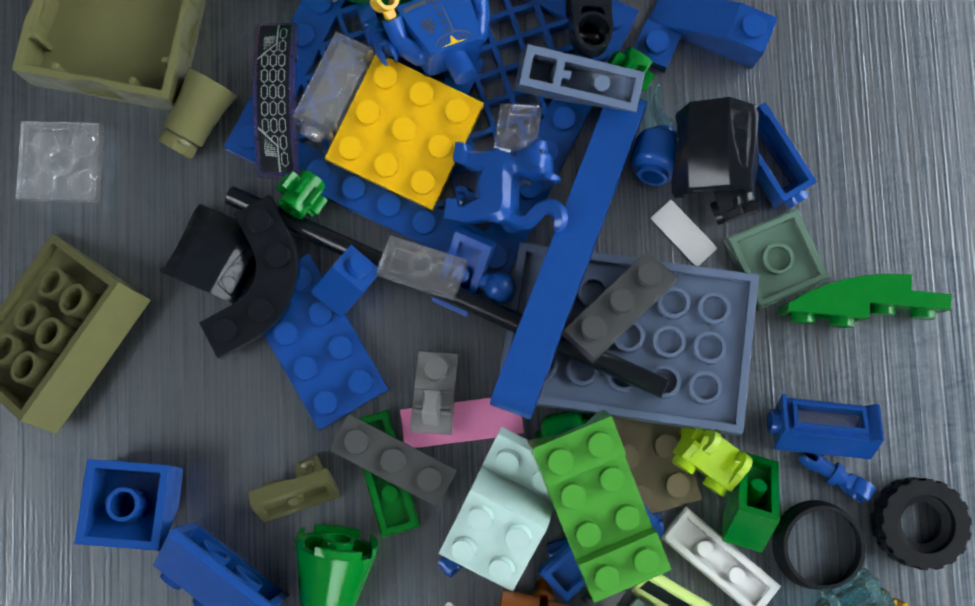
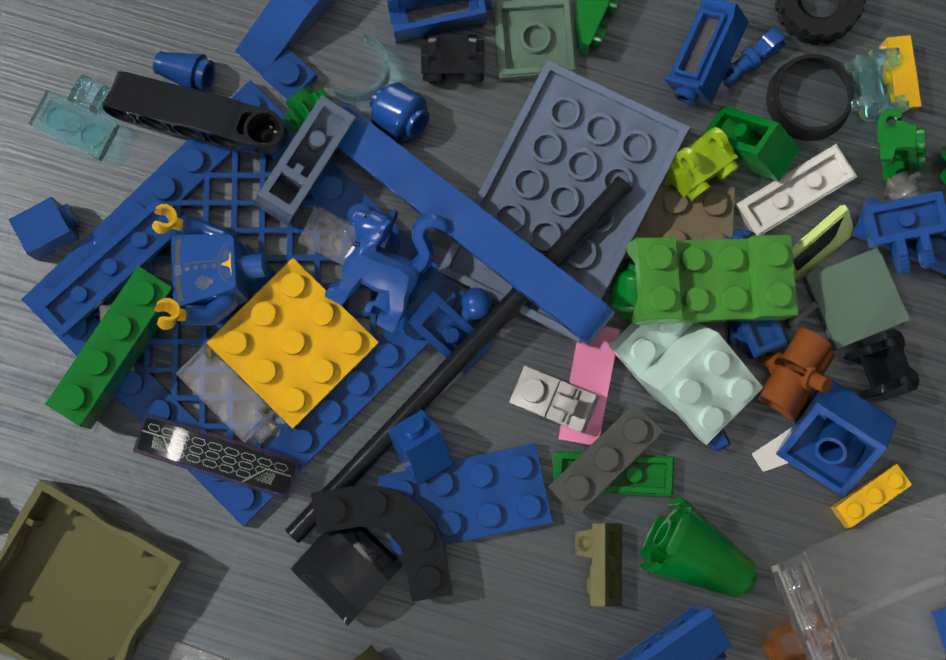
camera: 70 degrees left, 0 degrees up
olive plant [158,67,238,160] -> none
green gear [276,169,328,219] -> none
blue piece [355,2,398,66] -> none
clear plate [376,235,468,301] -> none
dark grey plate [562,251,678,363] -> none
white sticker [650,199,718,266] -> none
black slope [671,97,759,198] -> none

